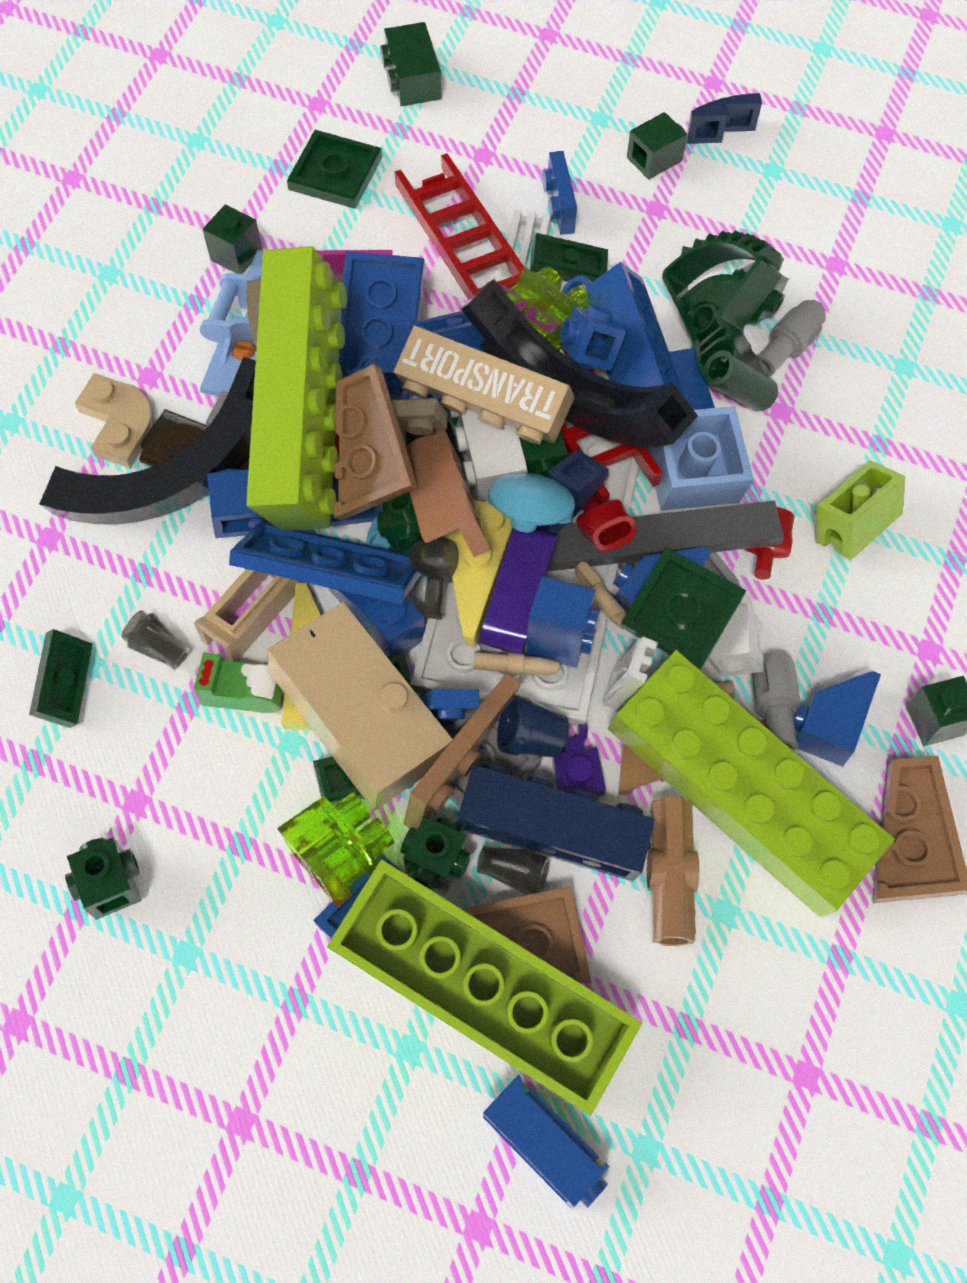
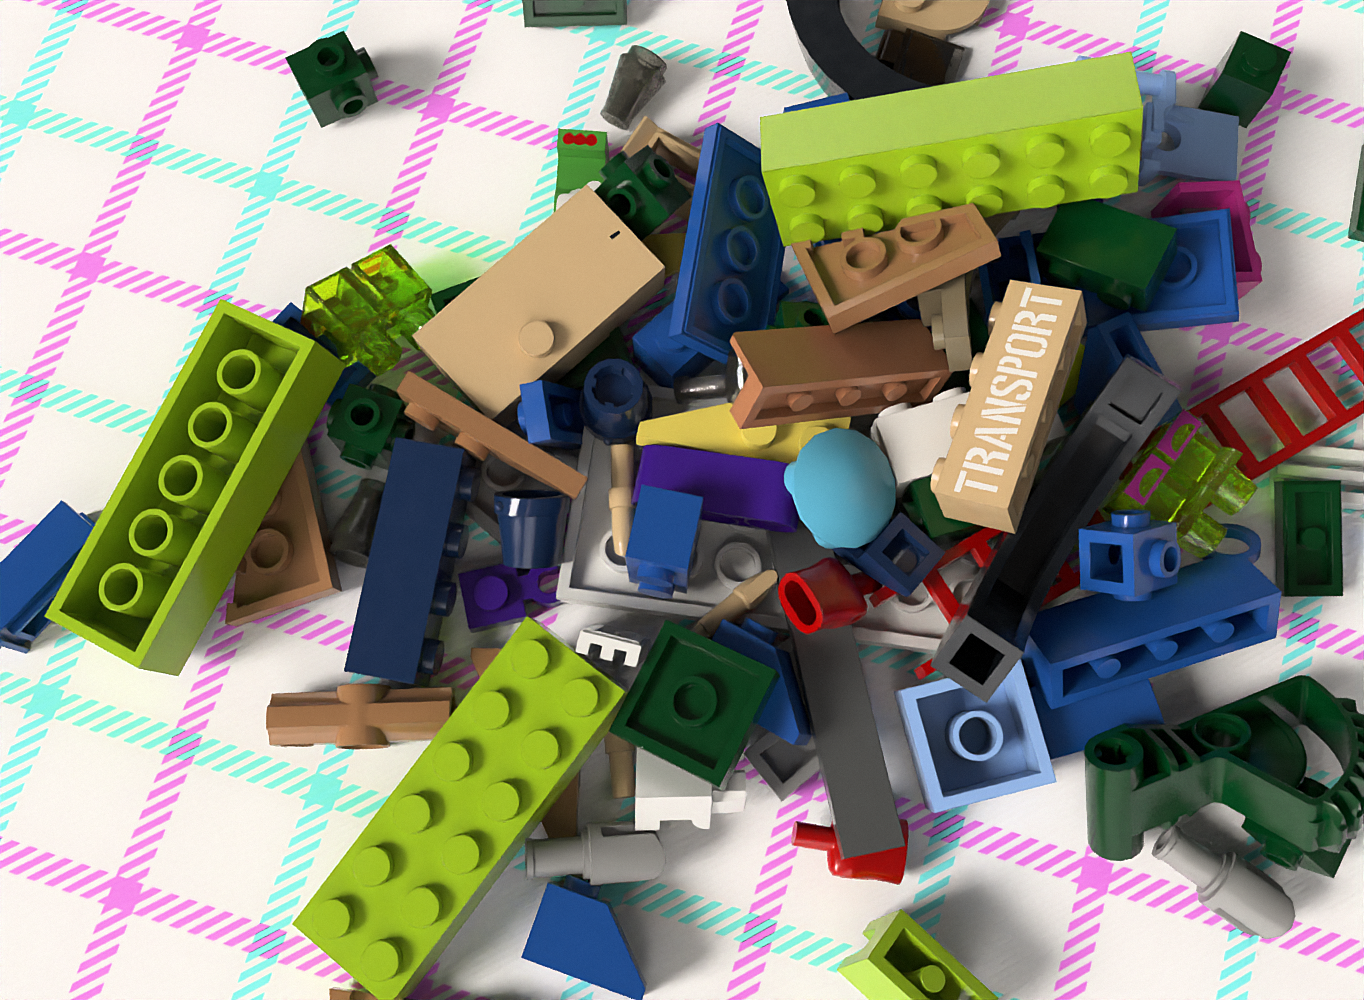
camera: 85 degrees right, 10 degrees up
none -> dark blue piece [579,359,653,446]
none -> dark green brick [594,145,692,242]
none -> dark green brick [1036,199,1177,312]

